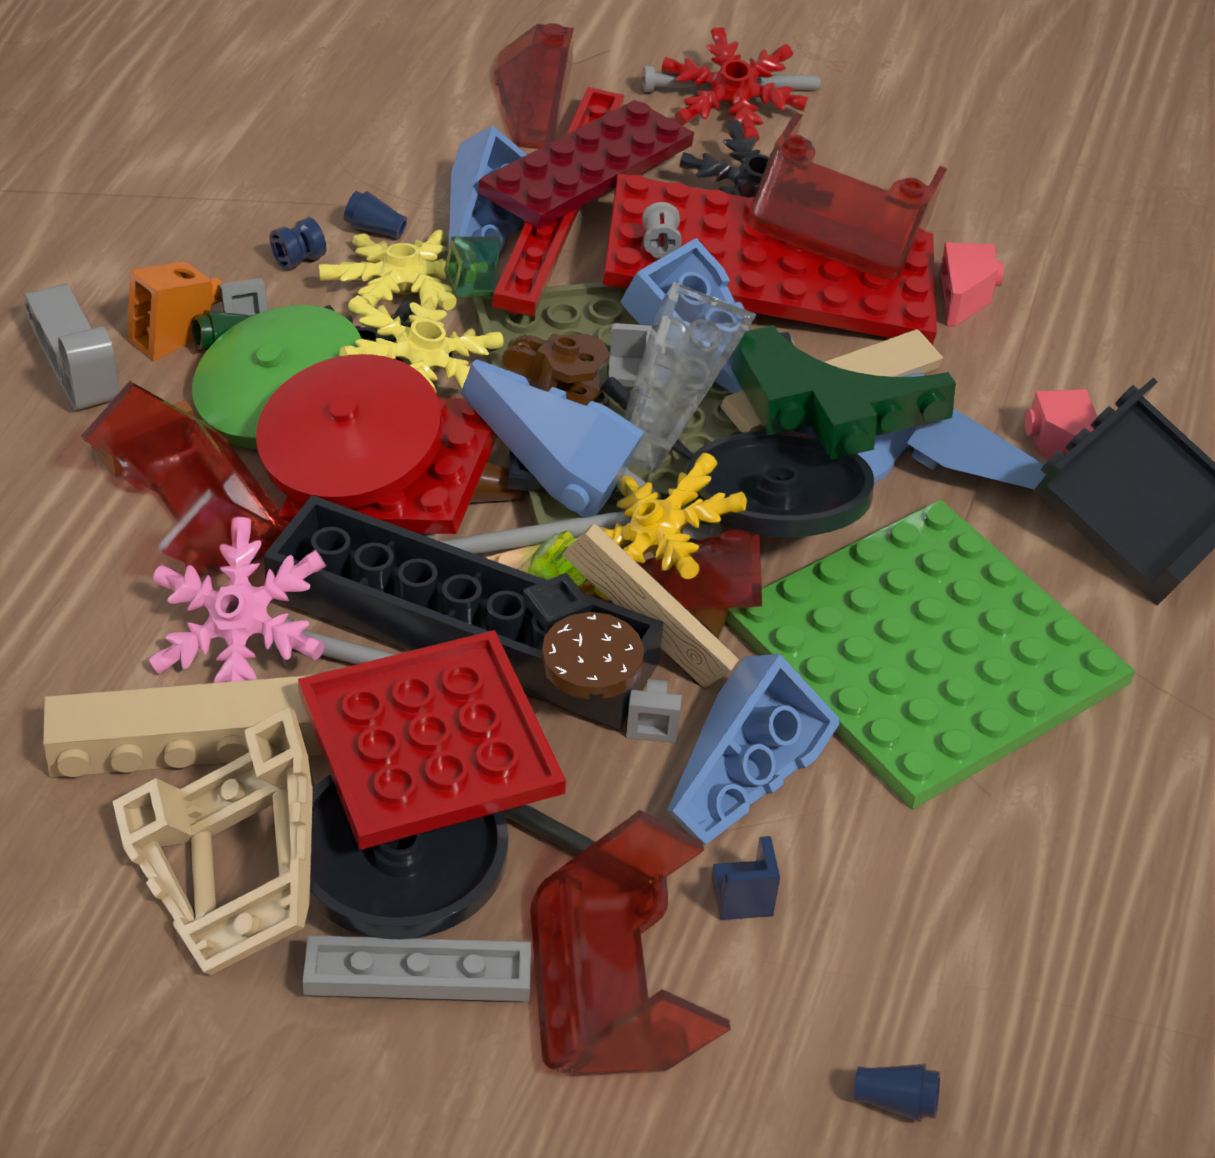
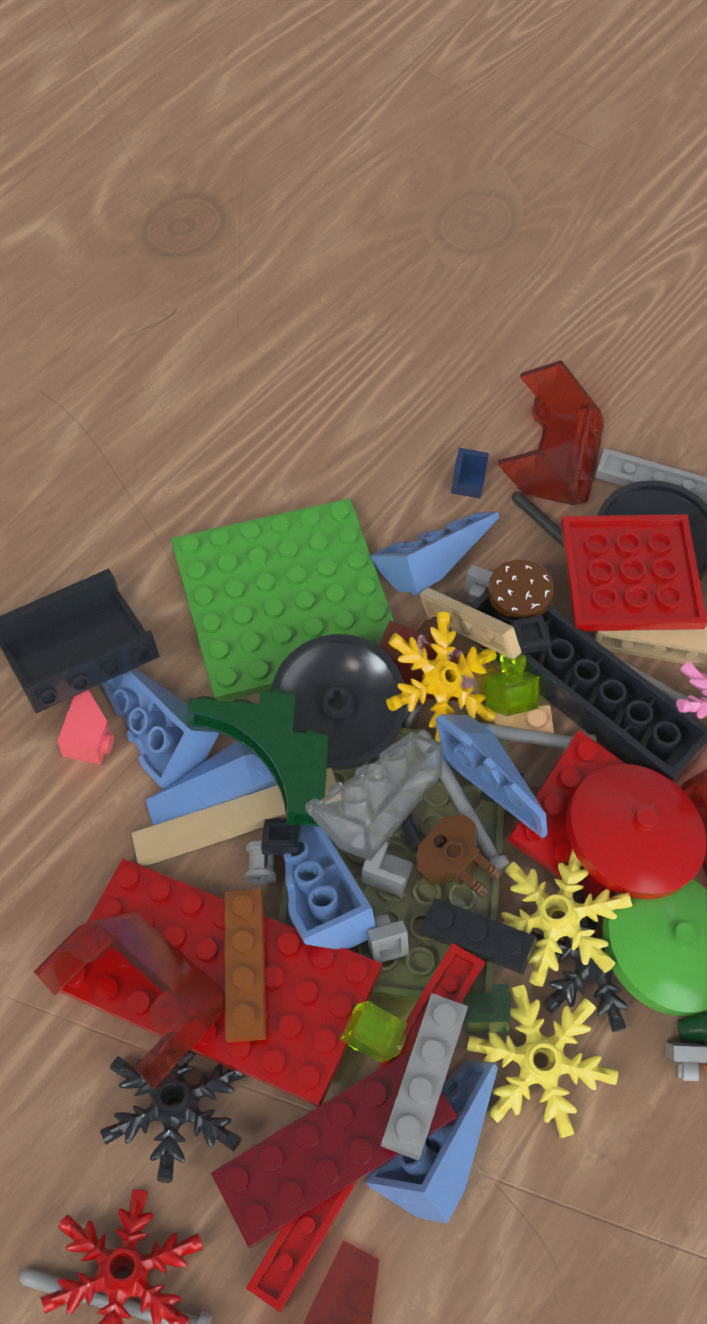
camera: 160 degrees left, 15 degrees up
dark blue wheel [269,217,327,270] -> none
dark blue cone [344,191,407,239] -> none
light grey bush [642,202,682,258] -> none
dark blue cone [854,1064,940,1122] -> none
coral slope [939,242,1004,327] -> none
none -> dark orange plate [225,889,266,1042]
none -> clear neon green brick [340,1001,408,1062]
none -> light grey tile [367,914,409,963]
none -> light grey plate [381,993,468,1161]
none -> black plate [420,898,537,975]

